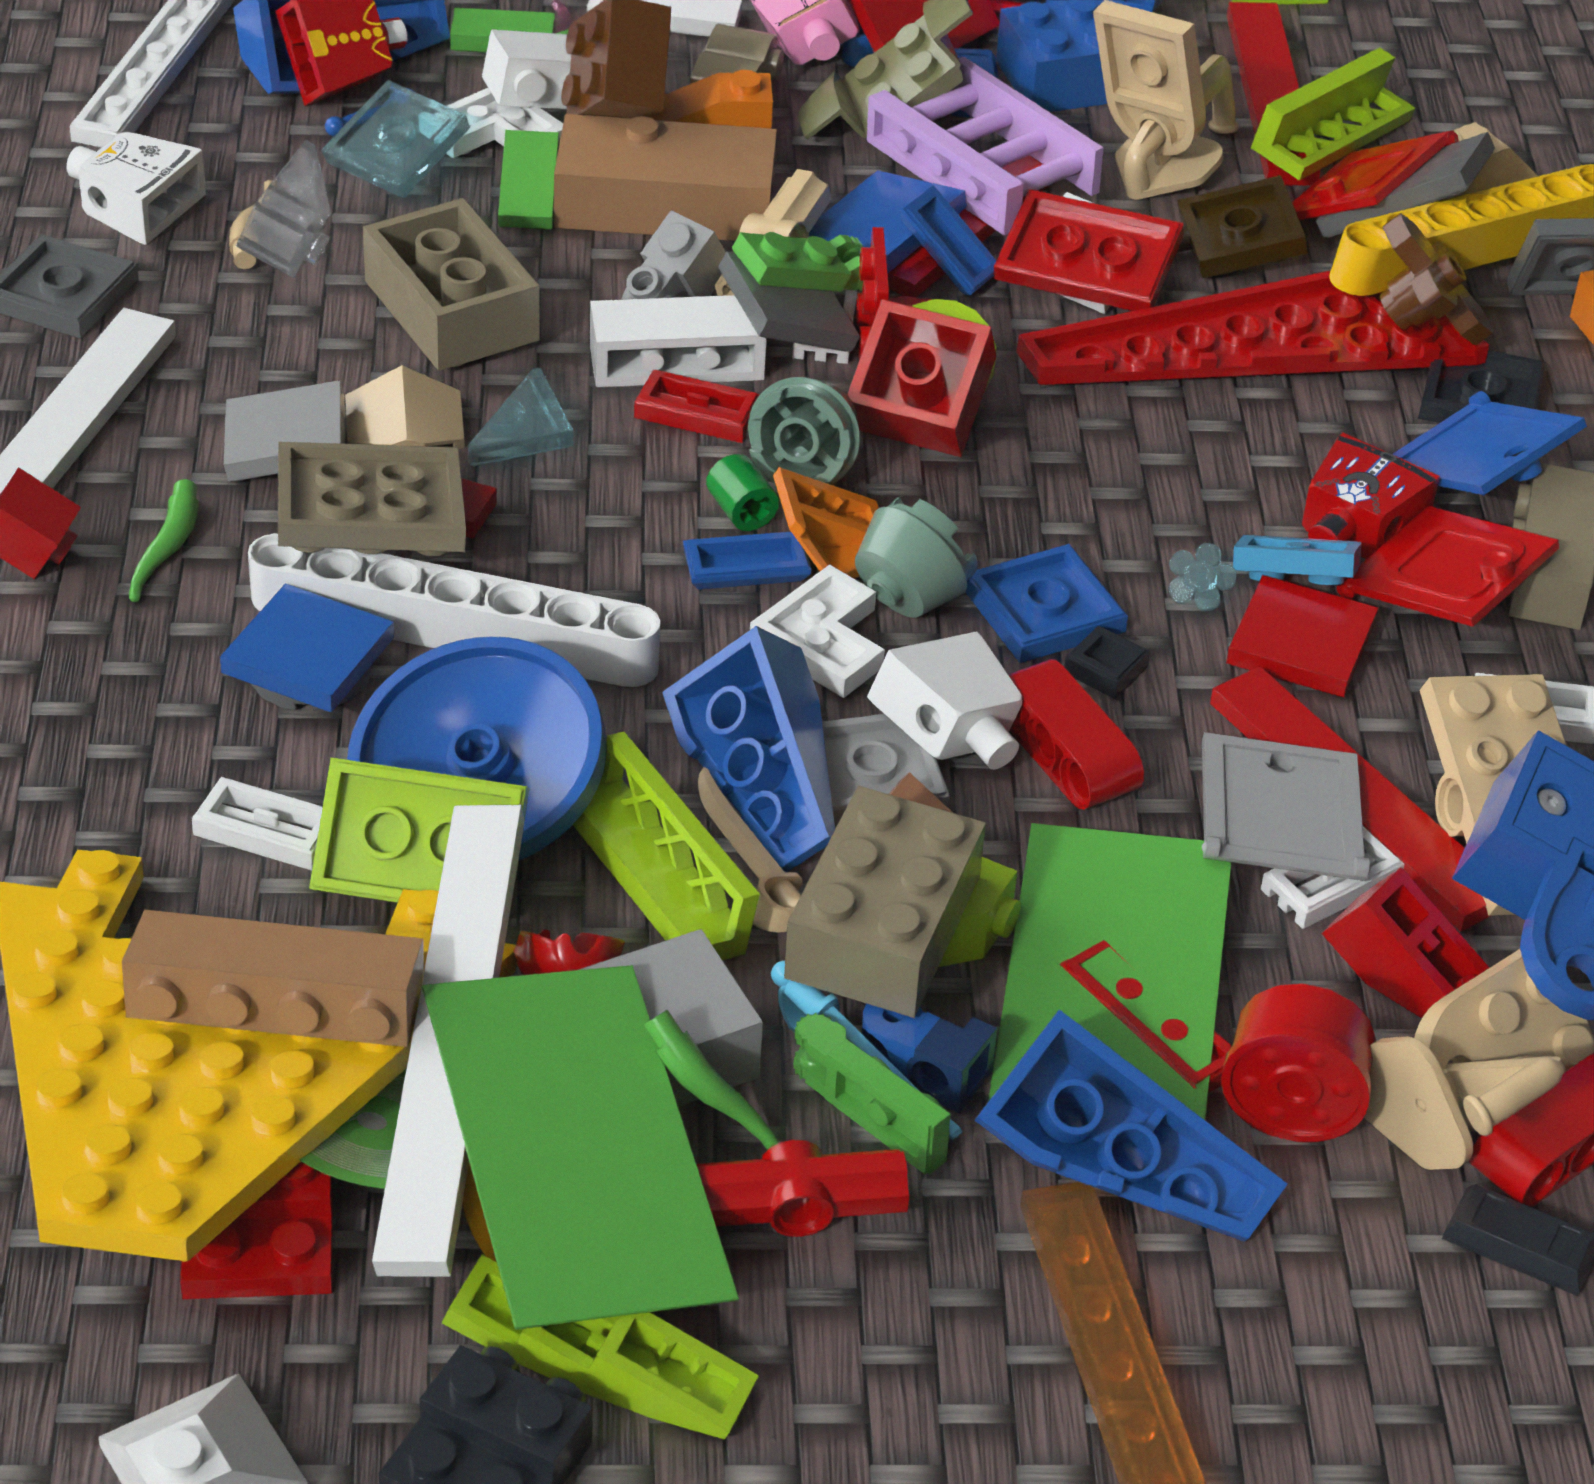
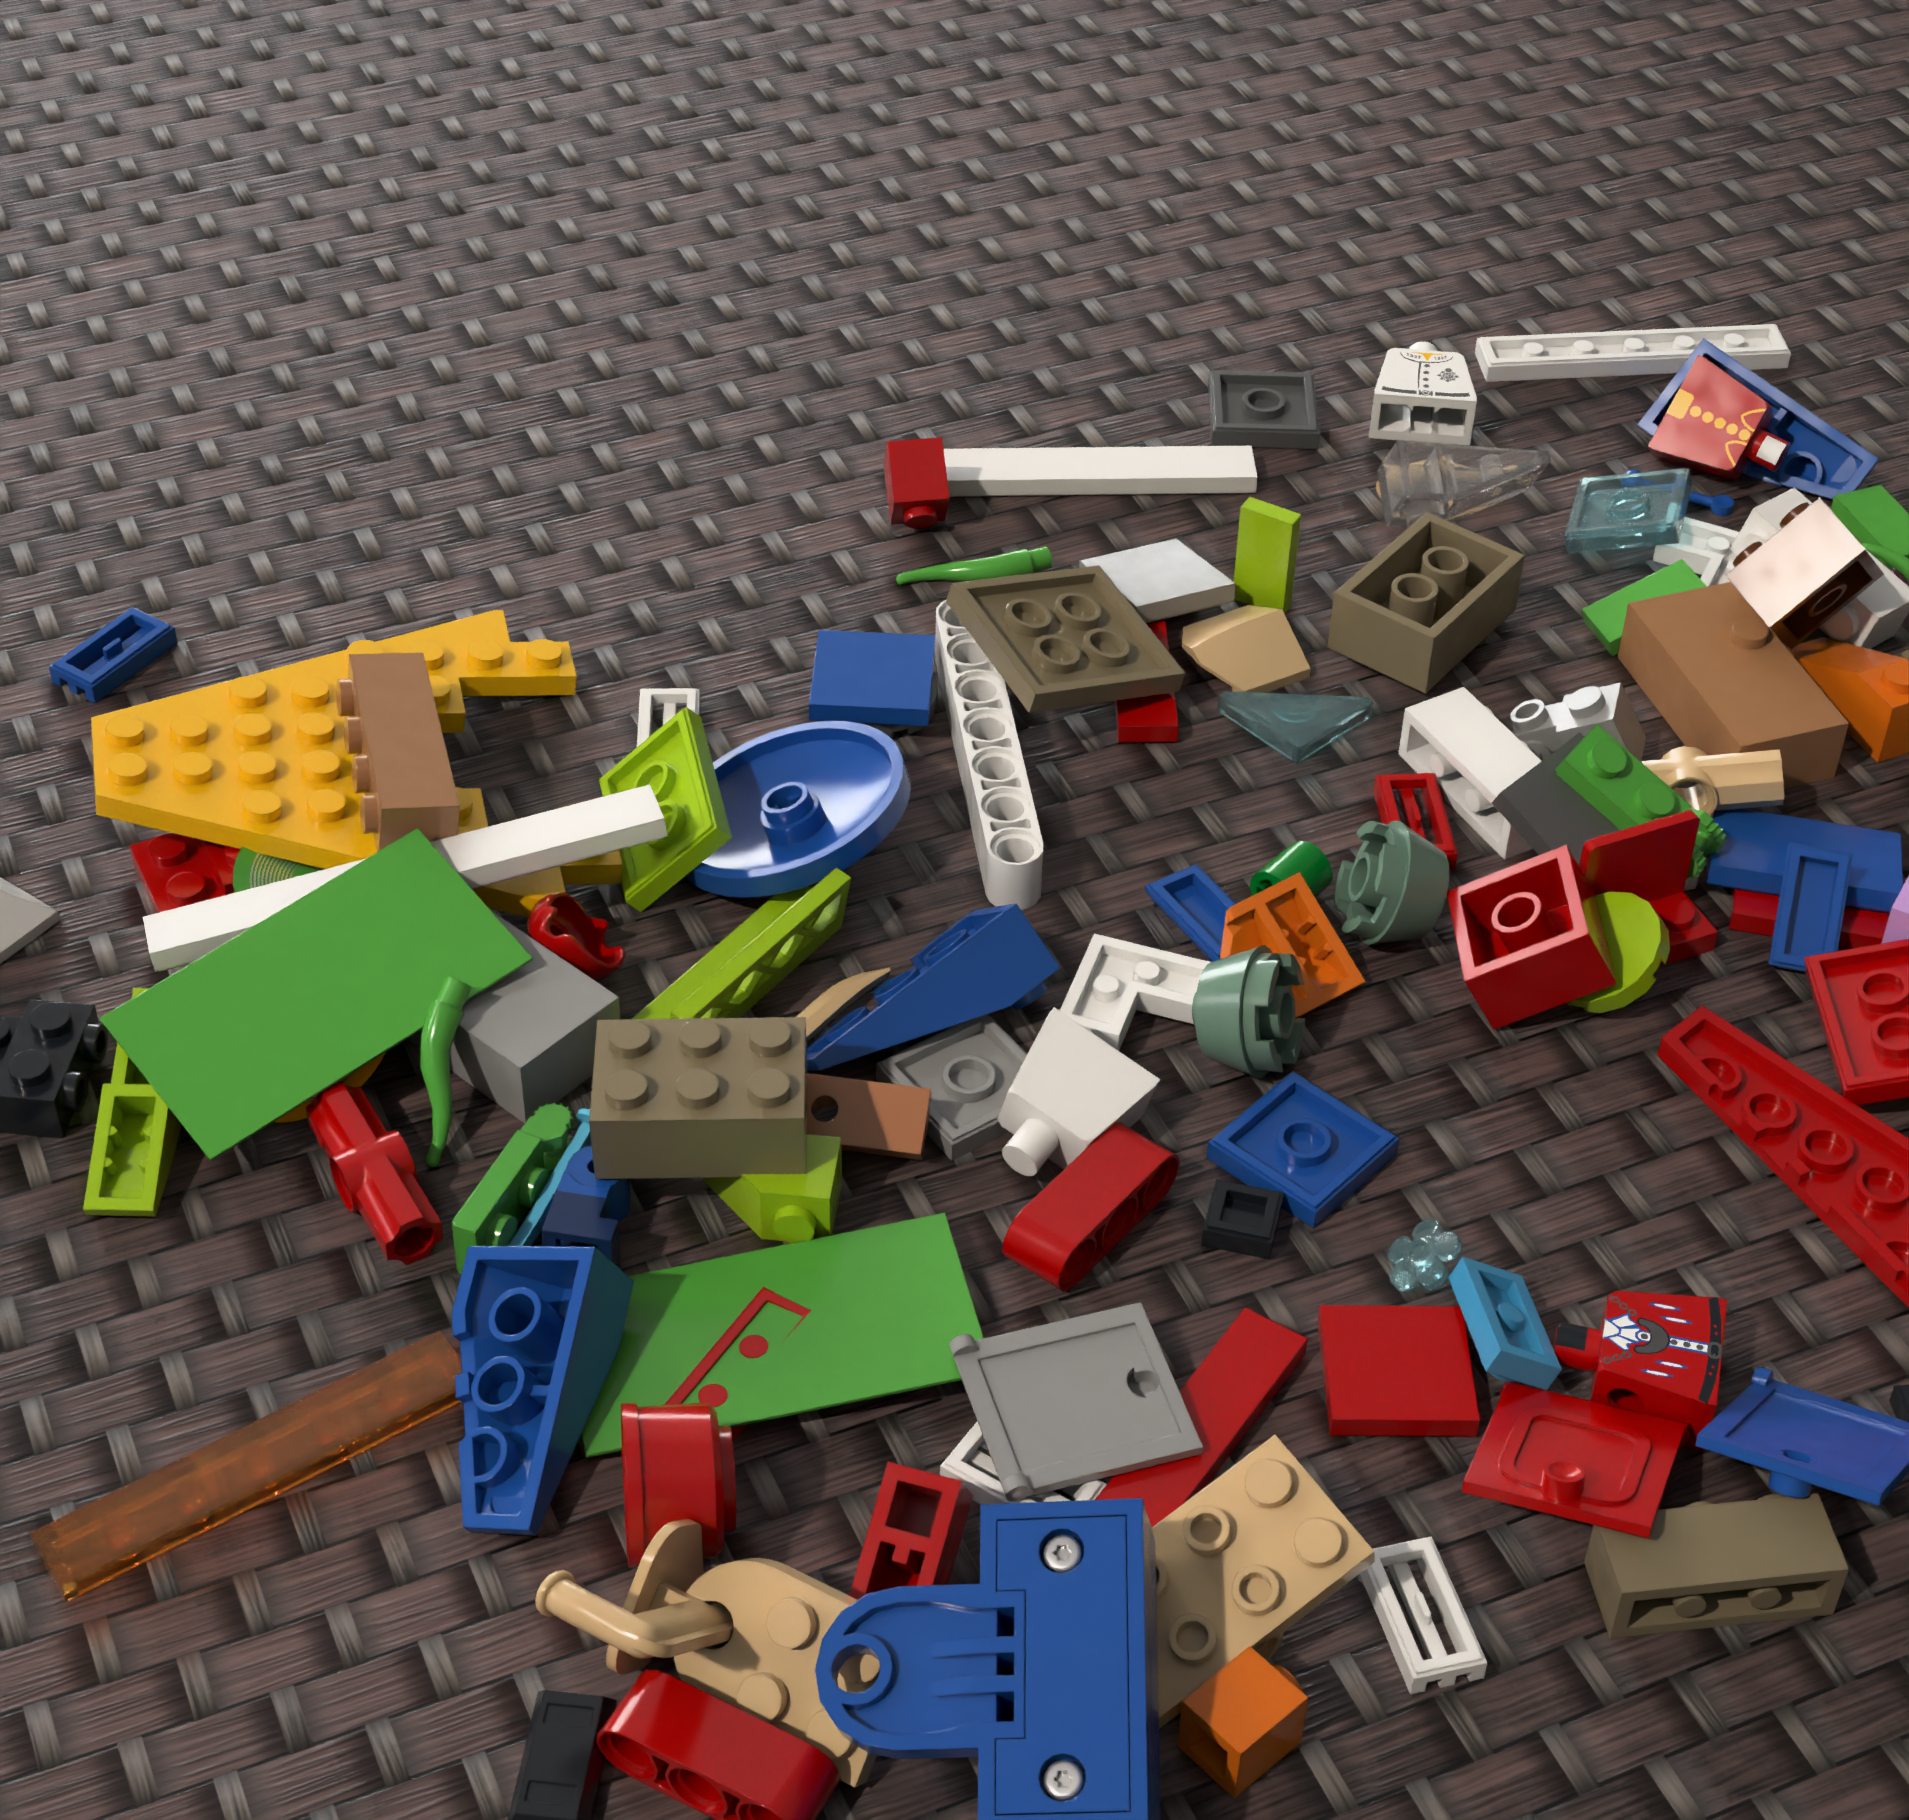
camera: 70 degrees right, 0 degrees up
none -> lime tile [1233,496,1301,614]

